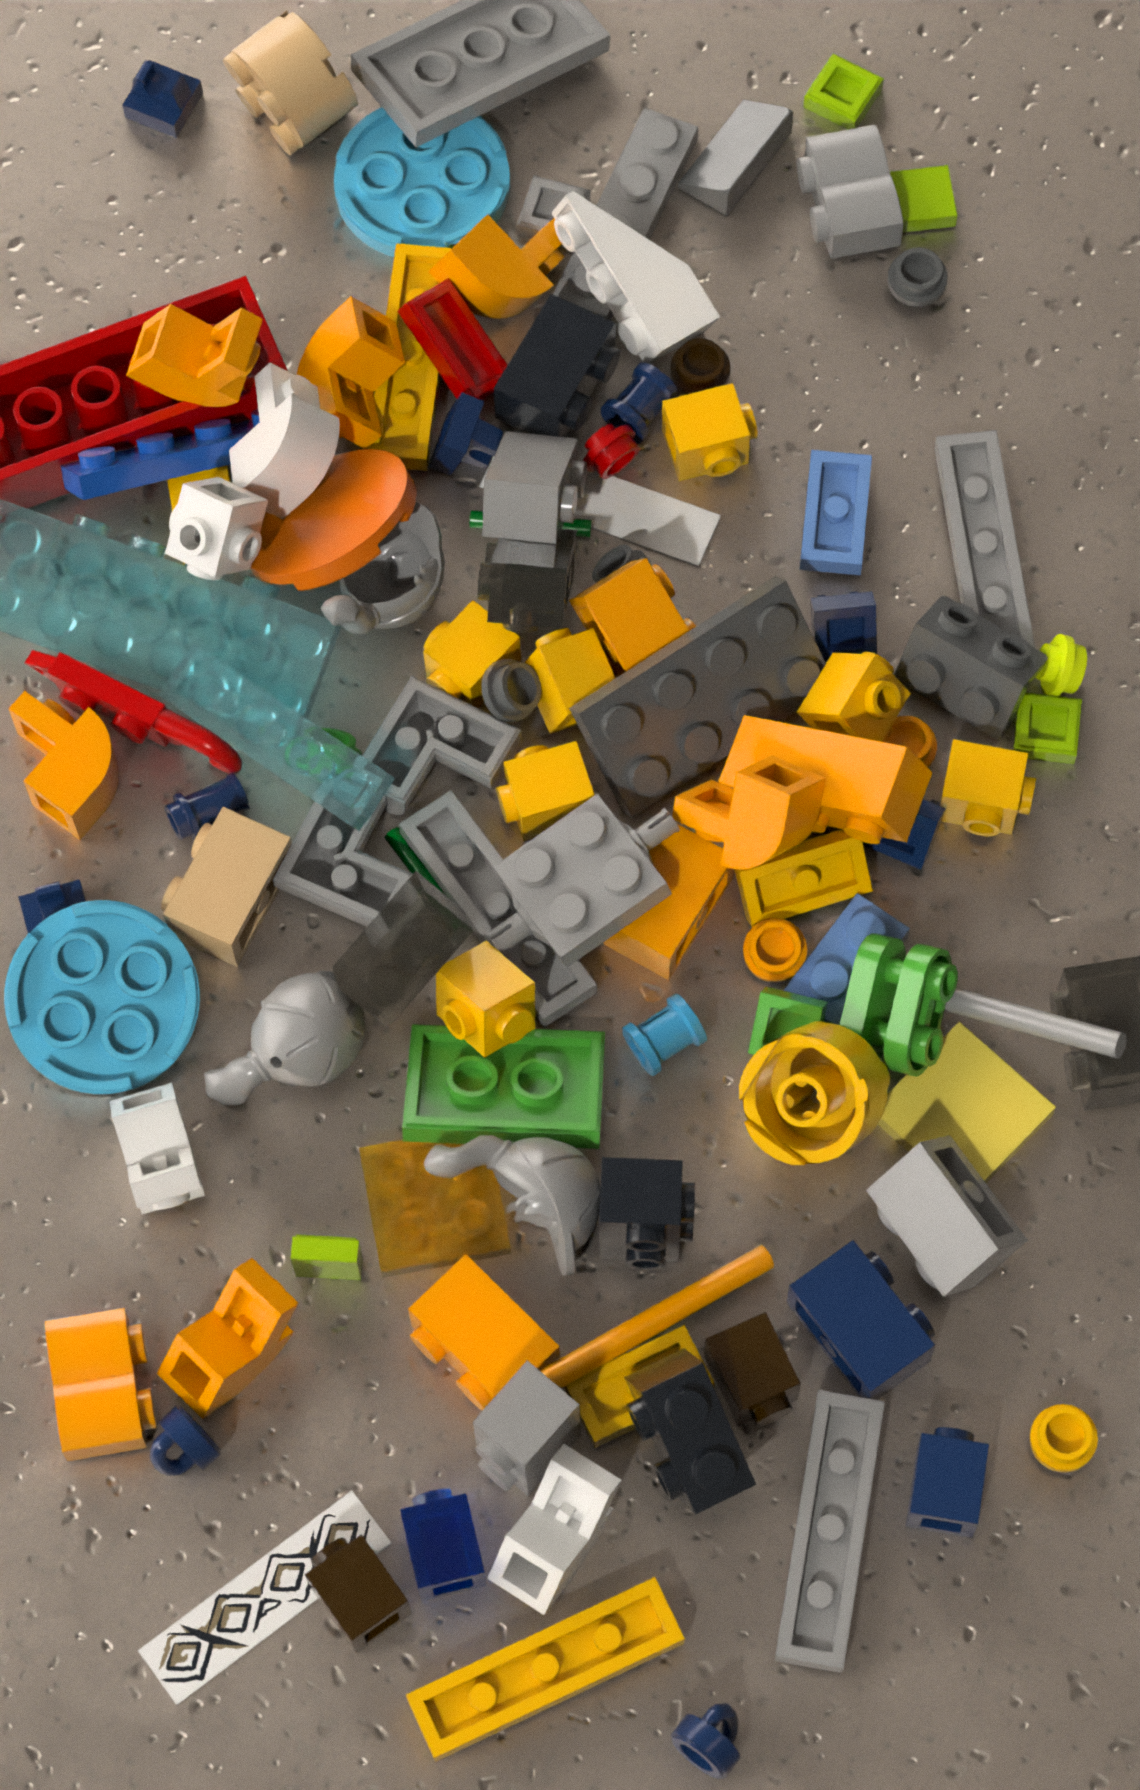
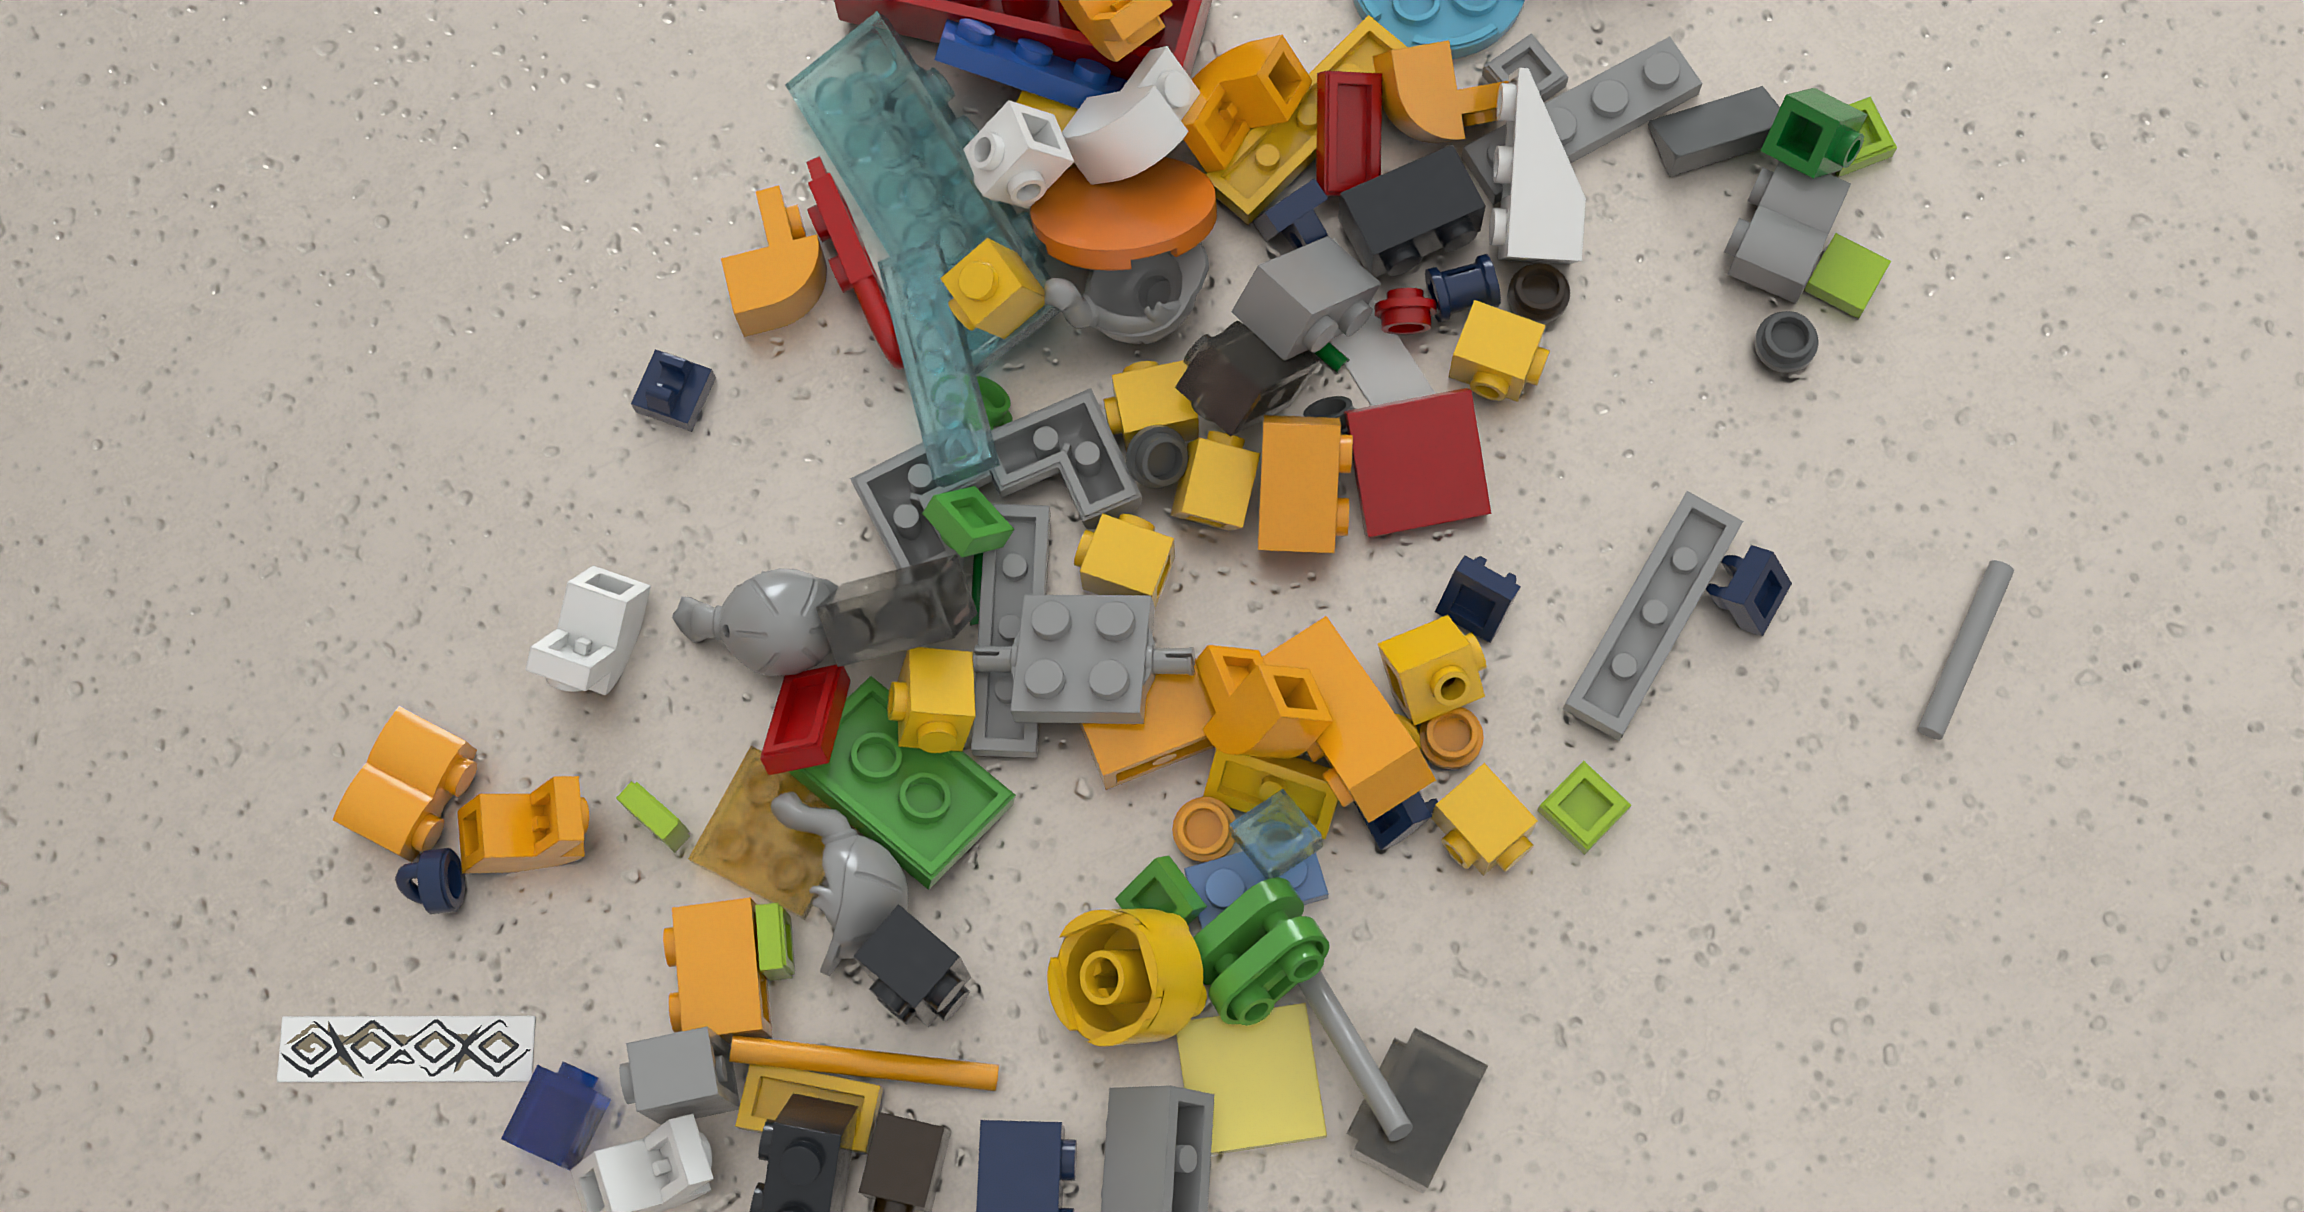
camera: 40 degrees right, 5 degrees up
medium azure tile [4,900,200,1095] -> none
tan brick [161,807,292,967] -> none
dark blue pin [164,773,250,840] -> none
dark brown brick [305,1534,412,1653] -> none
dark grey plate [569,576,826,818] -> none
dark azure bush [622,993,707,1076] -> none
medium blue plate [799,450,872,576] -> none
dark grey bracket [894,596,1048,741] -> none
neon yellow plate [1035,634,1087,696] -> none
none -> lime tile [755,903,795,981]
none -> red tile [760,664,851,775]
none -> bright green plate [922,486,1015,557]
none -> yellow brick [940,238,1045,339]
none -> clear light blue plate [1229,789,1323,879]
none -> red tile [1344,388,1492,537]
none -> dark blue tile [1706,545,1792,636]
none -> green brick [1761,88,1868,179]

